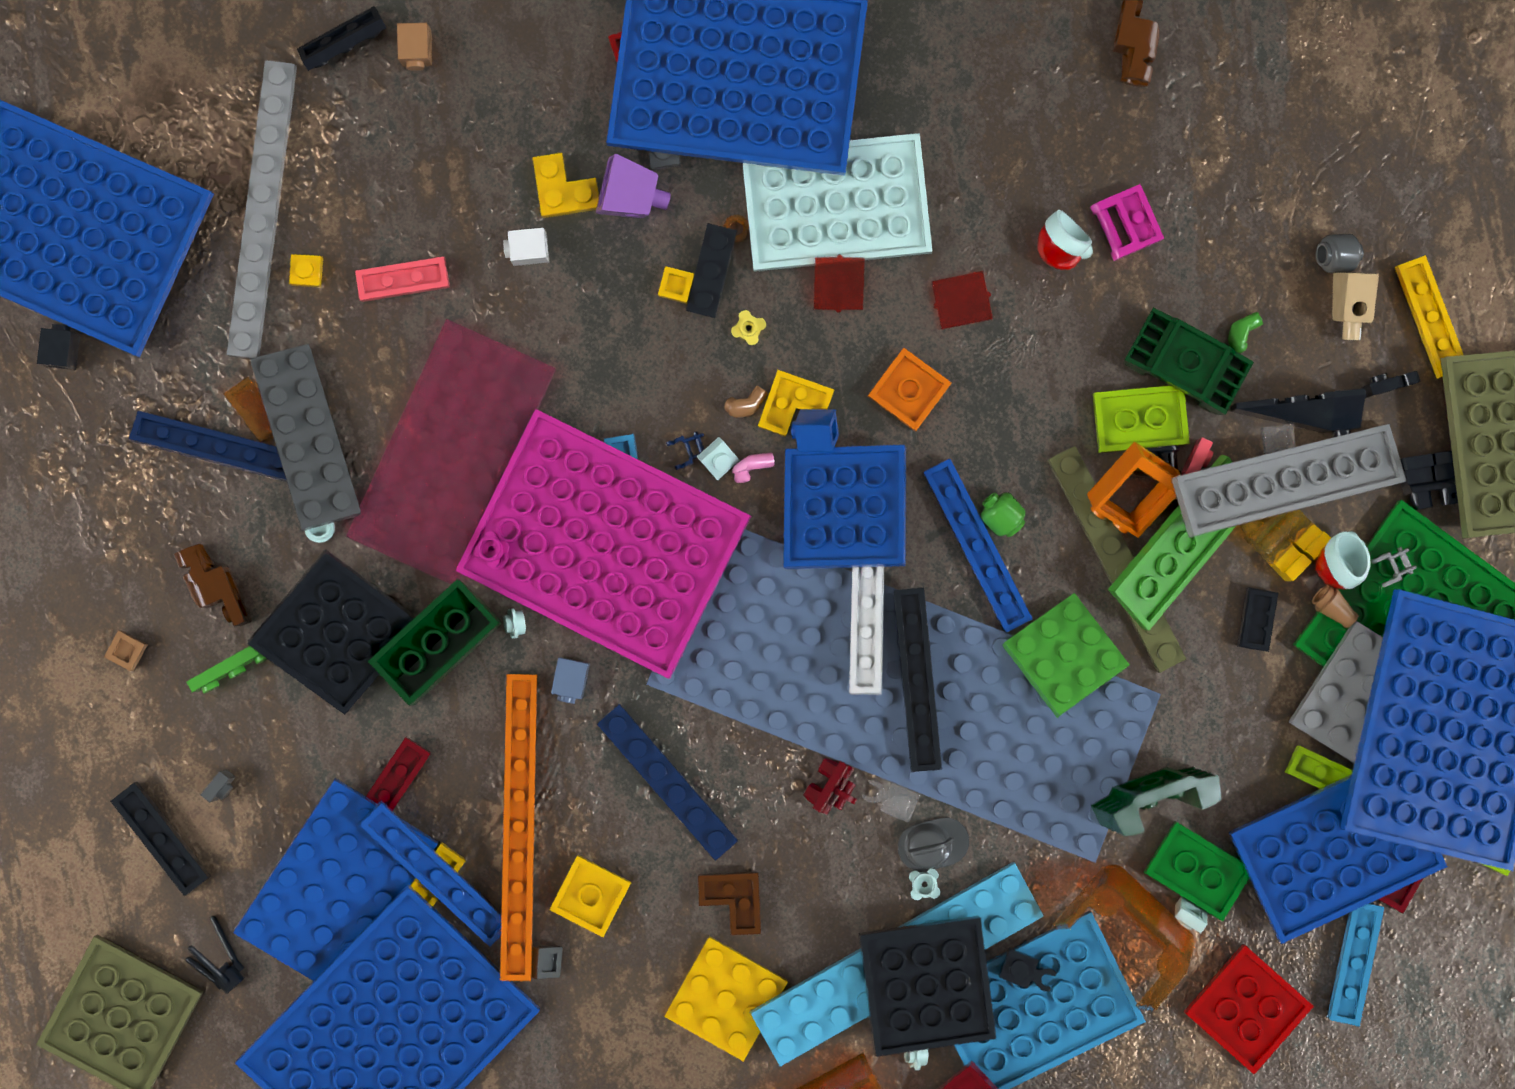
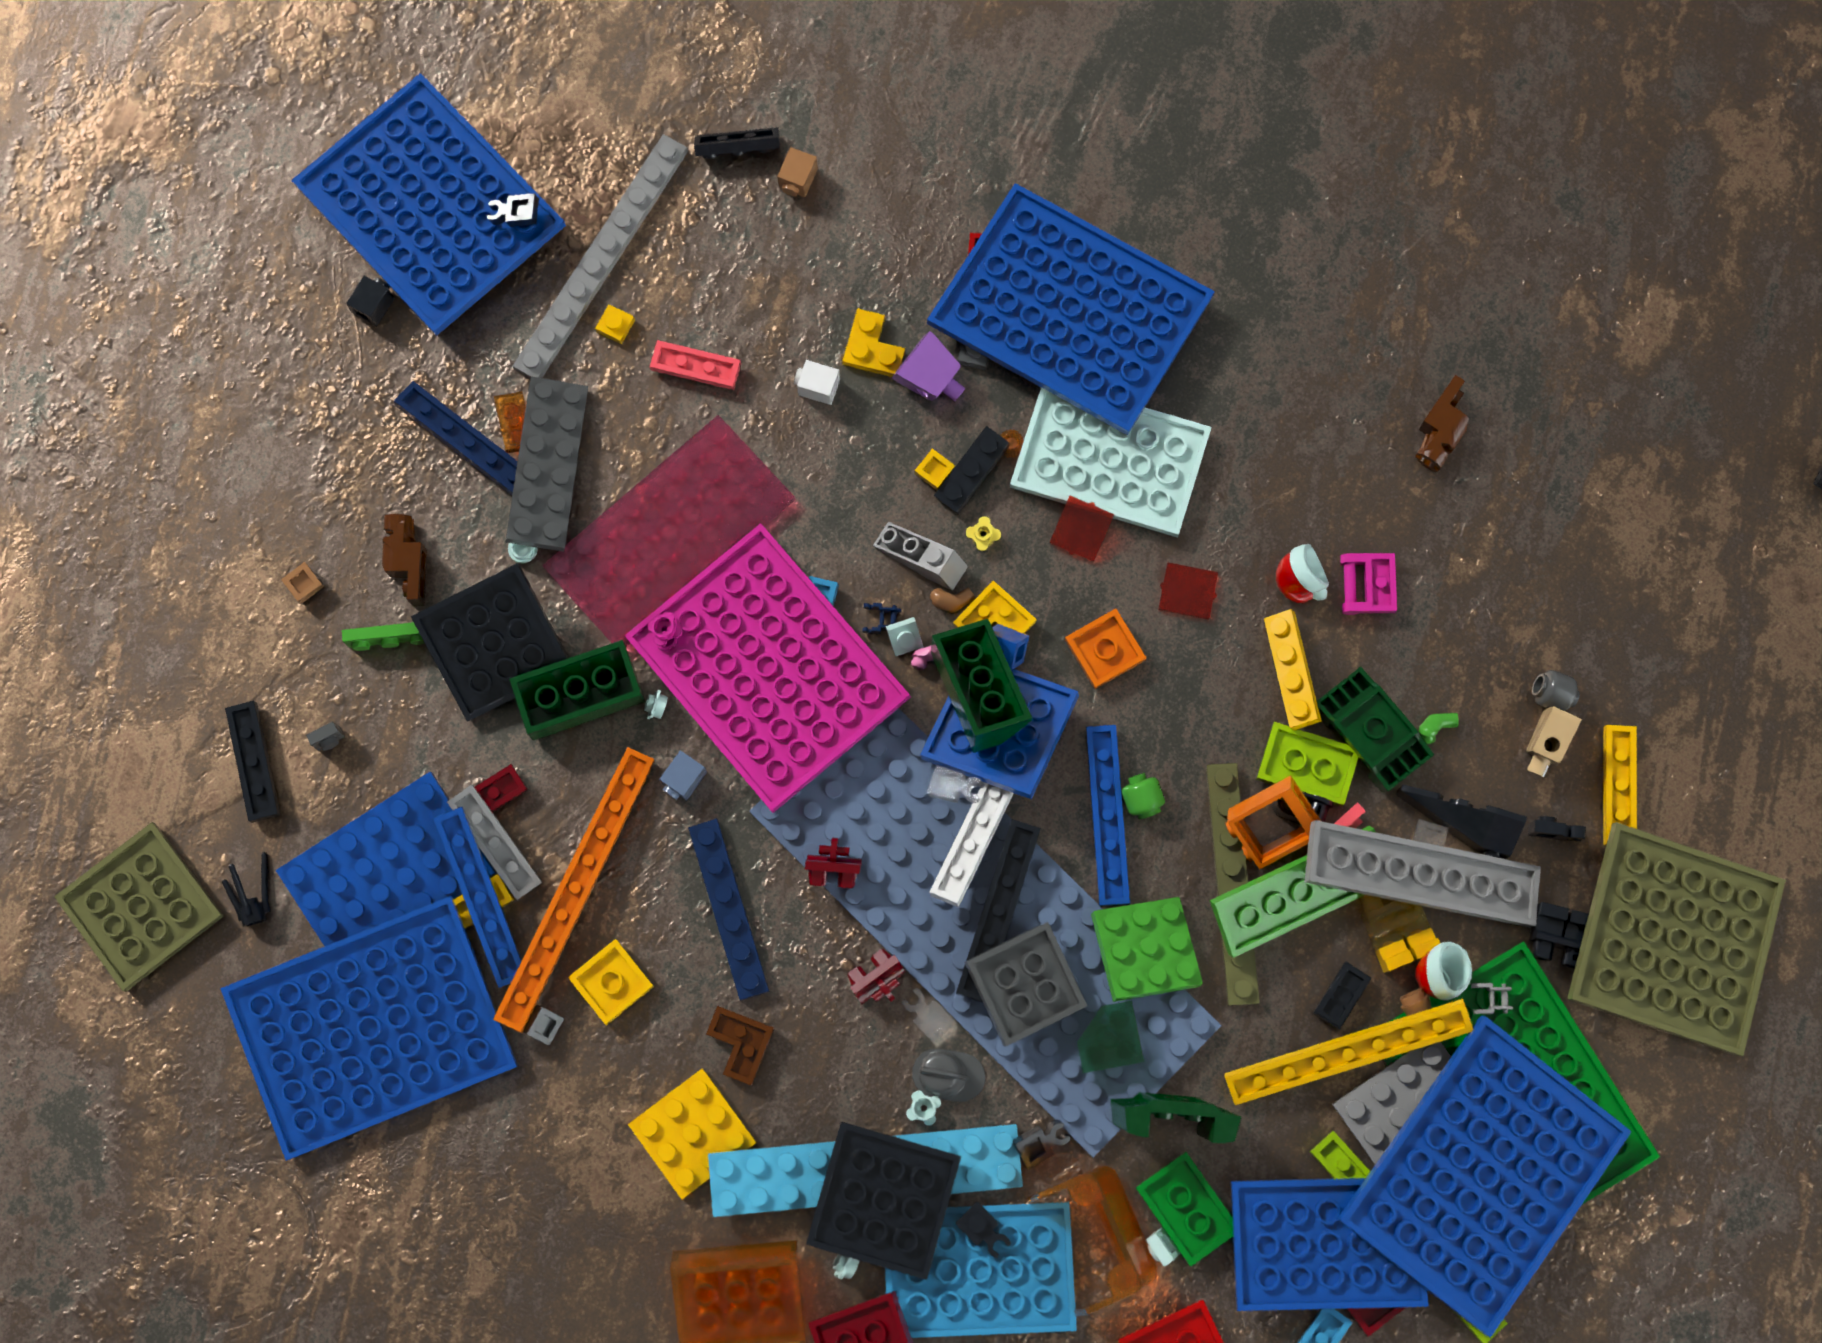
camera: 30 degrees right, 10 degrees down
none -> light grey plate [447,784,542,900]
none -> plate [487,193,539,227]
none -> dark red hips [805,837,862,888]
none -> light grey slope [873,522,968,591]
none -> clear plate [927,765,985,803]
none -> dark green slope [931,618,1032,753]
none -> dark grey plate [965,922,1087,1047]
none -> black plate [1013,1120,1071,1170]
none -> clear green plate [1077,1000,1144,1074]
none -> yellow plate [1224,999,1473,1105]
none -> yellow plate [1264,609,1322,731]

